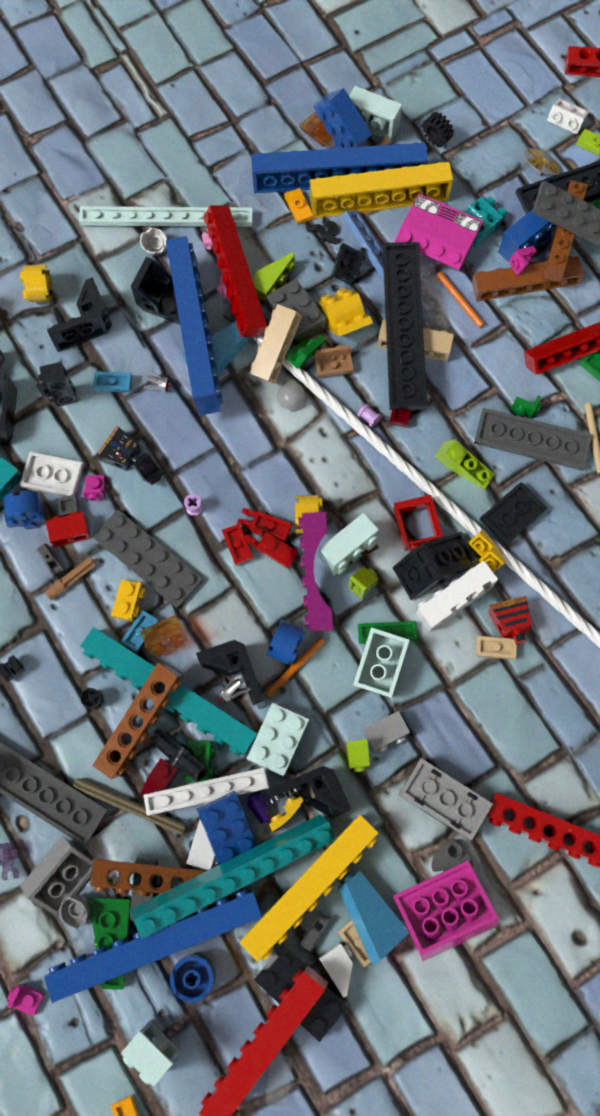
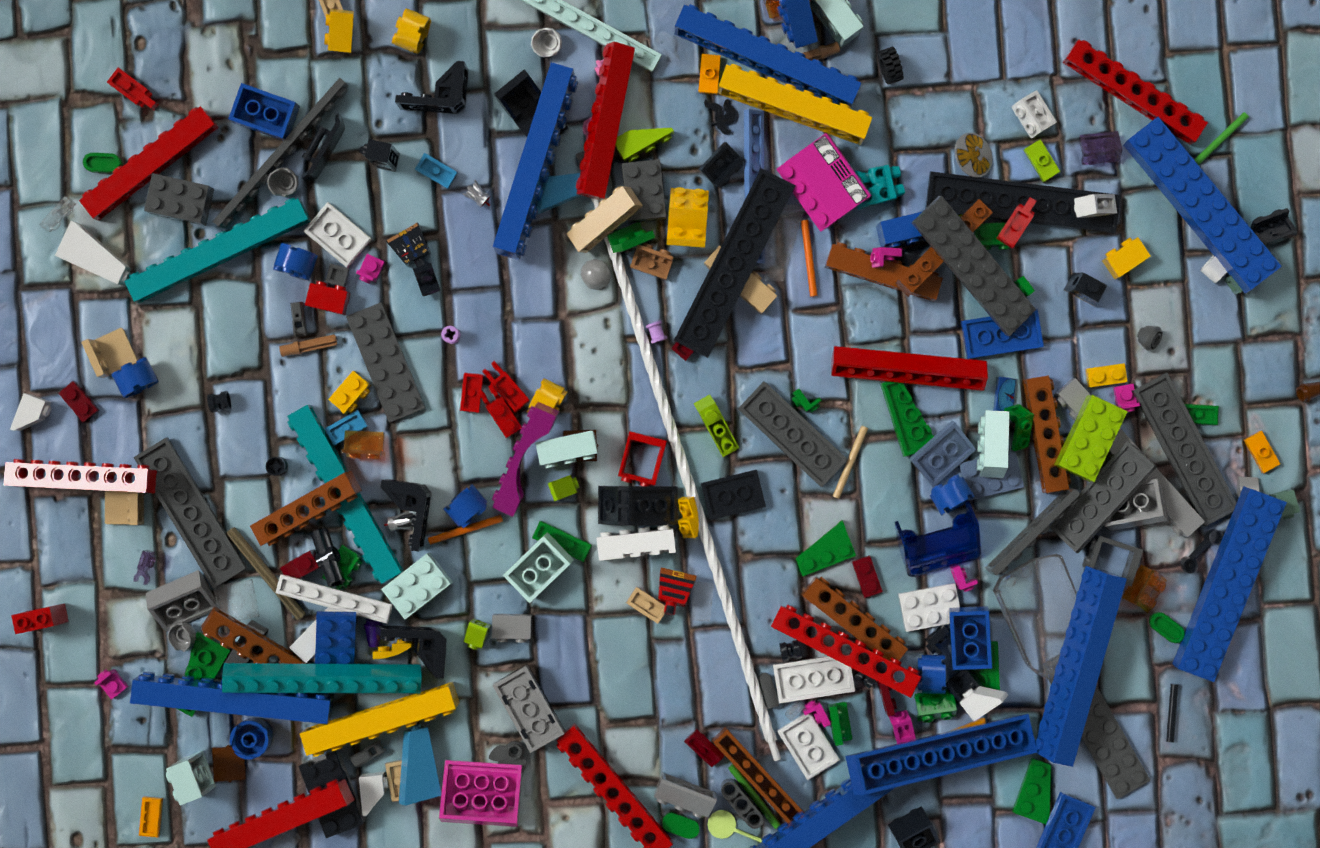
camera: 25 degrees right, 15 degrees up
none -> reddish brown piece [212,745,246,783]

